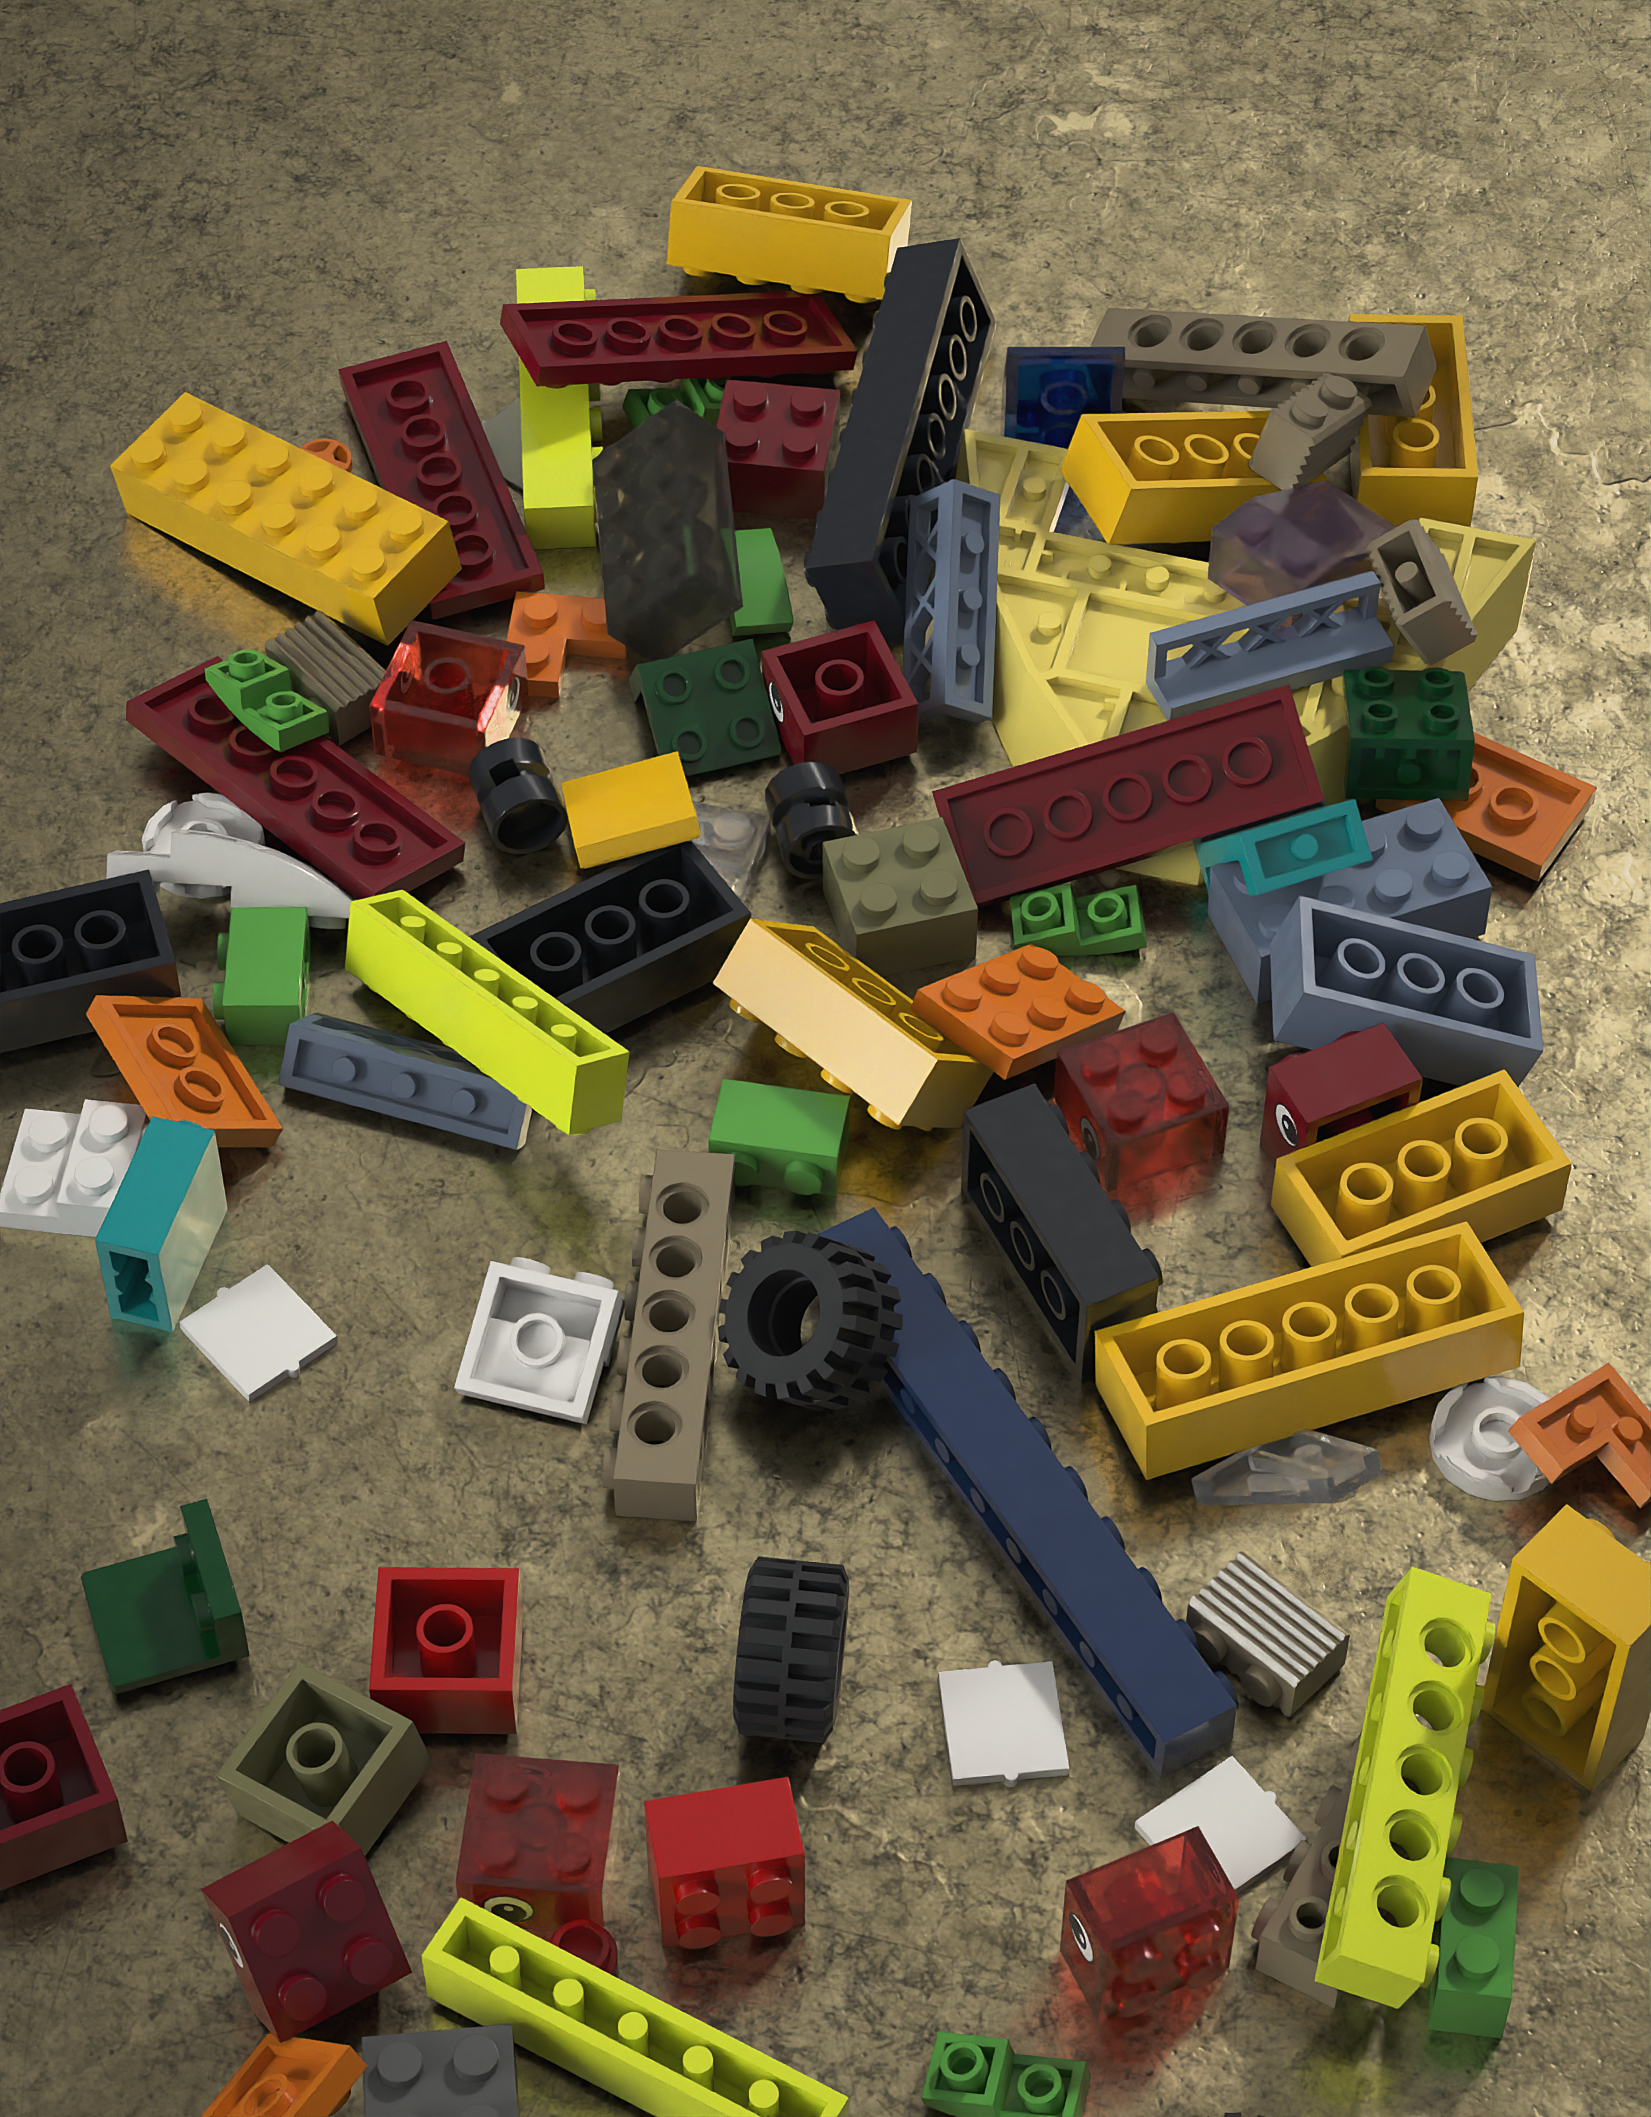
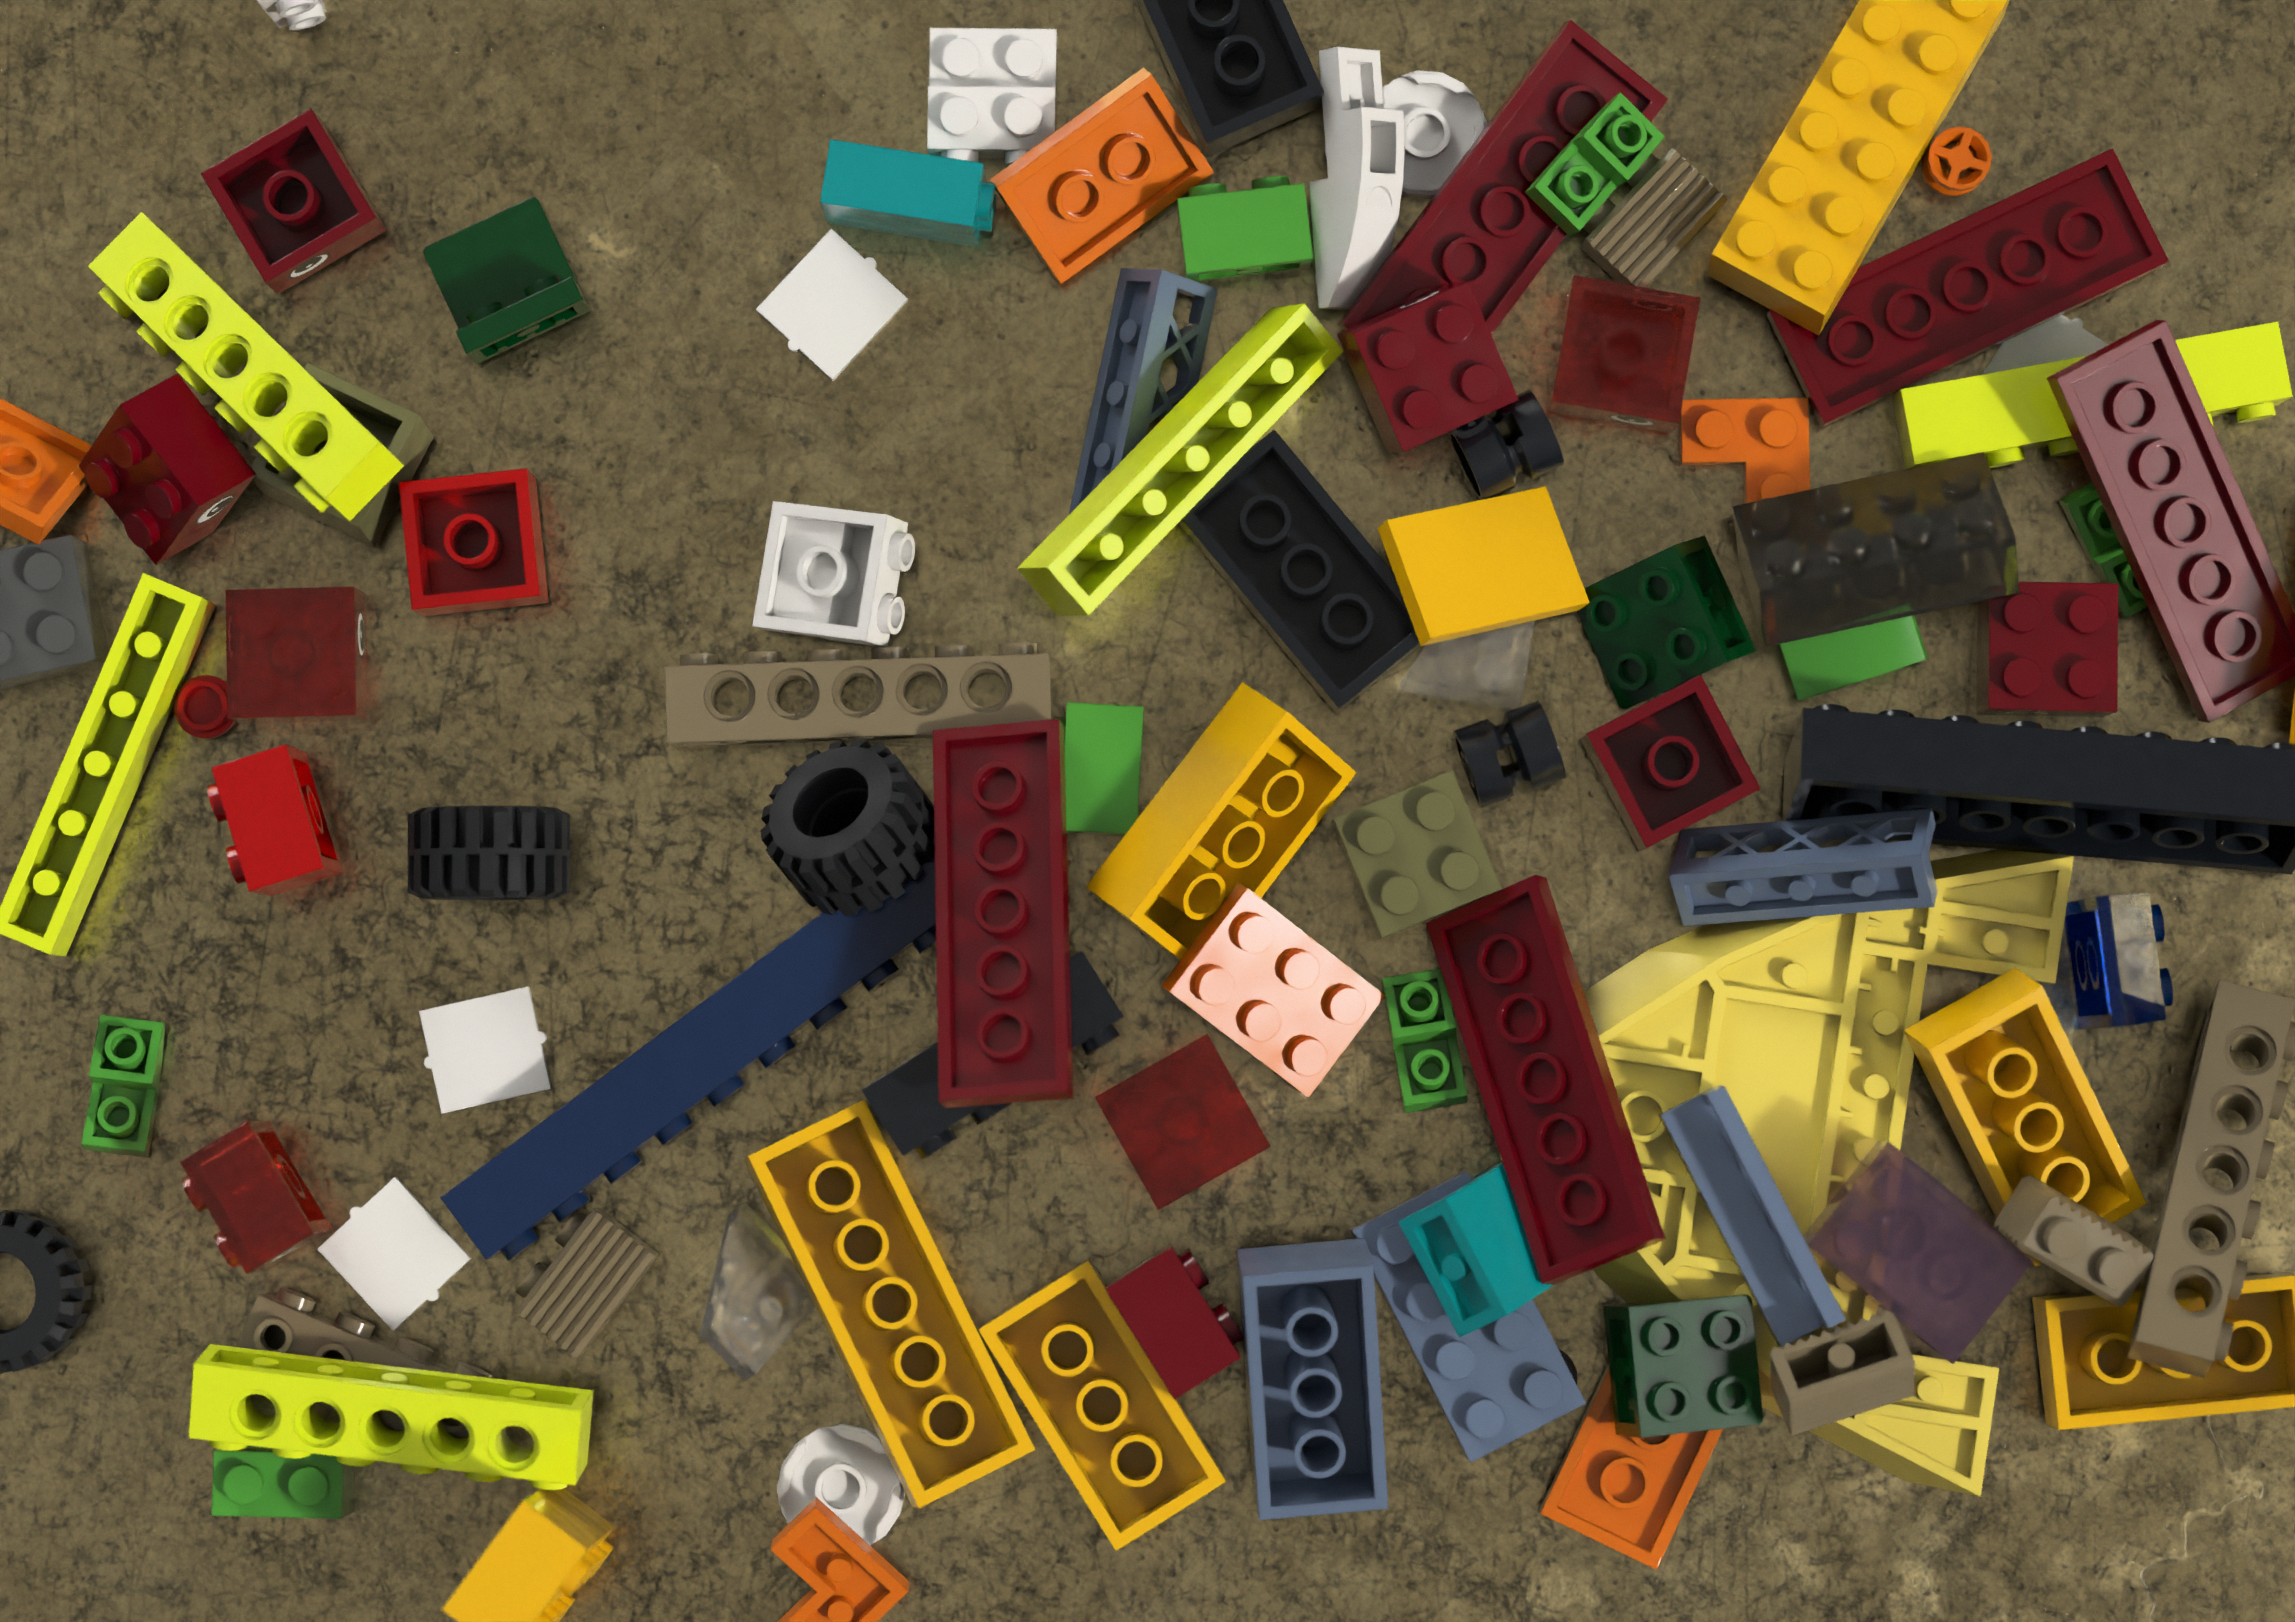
camera: 85 degrees right, 35 degrees up
none -> neon yellow brick [88,212,404,521]
none -> dark red plate [933,719,1073,1108]
none -> dark red brick [1337,281,1519,452]

